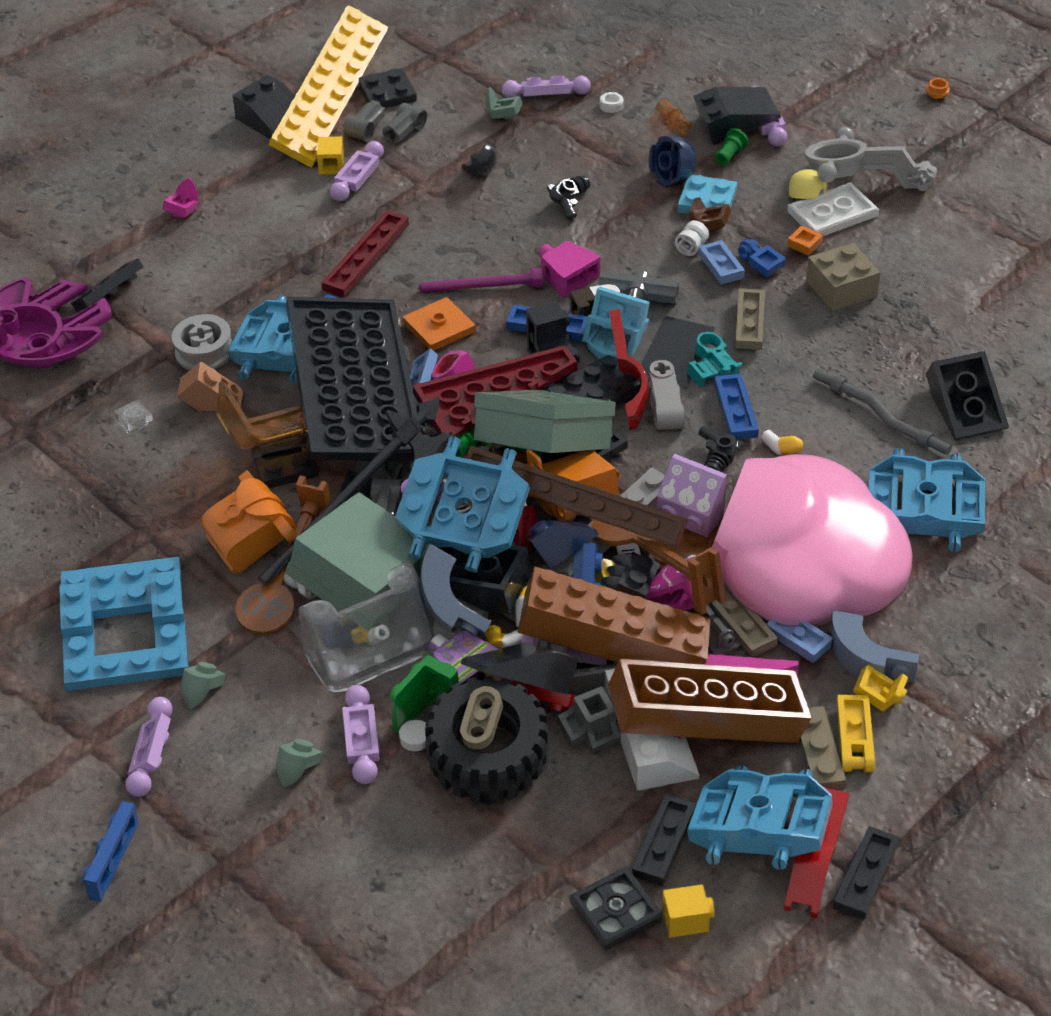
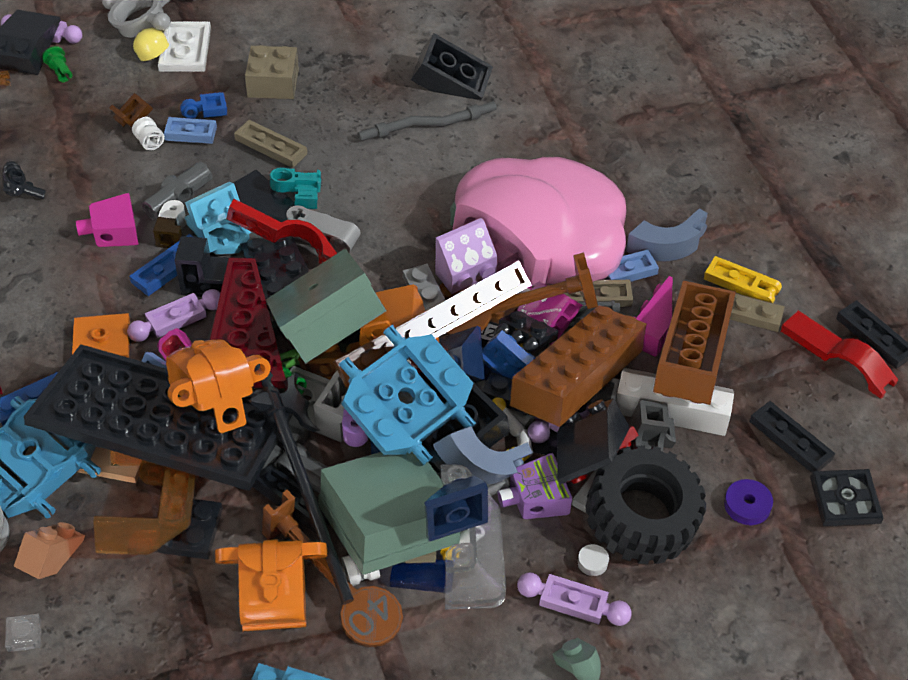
camera: 65 degrees left, 5 degrees up
green bracket [389,654,459,735] -> none
magenta piece [418,267,543,293] -> none
dark tan plate [460,686,503,749] -> none
dark blue cylinder [648,136,696,186] -> none
yellow brick [662,884,715,938] -> none
medium azure plate [678,175,737,214] -> none
dark azure piece [688,765,833,870] -> none
black piece [698,426,744,473] -> none
blue plate [714,374,759,440] -> none
arm [761,430,803,456] -> none
orange plate [787,225,823,256] -> none
yellow bracket [853,664,908,712] -> none
dark azure piece [868,448,985,552] -> none
none -> lavender plate [127,289,221,342]
none -> orange piece [166,339,271,433]
none -> dark blue slope [424,476,488,542]
none -> dark purple piece [724,479,773,525]

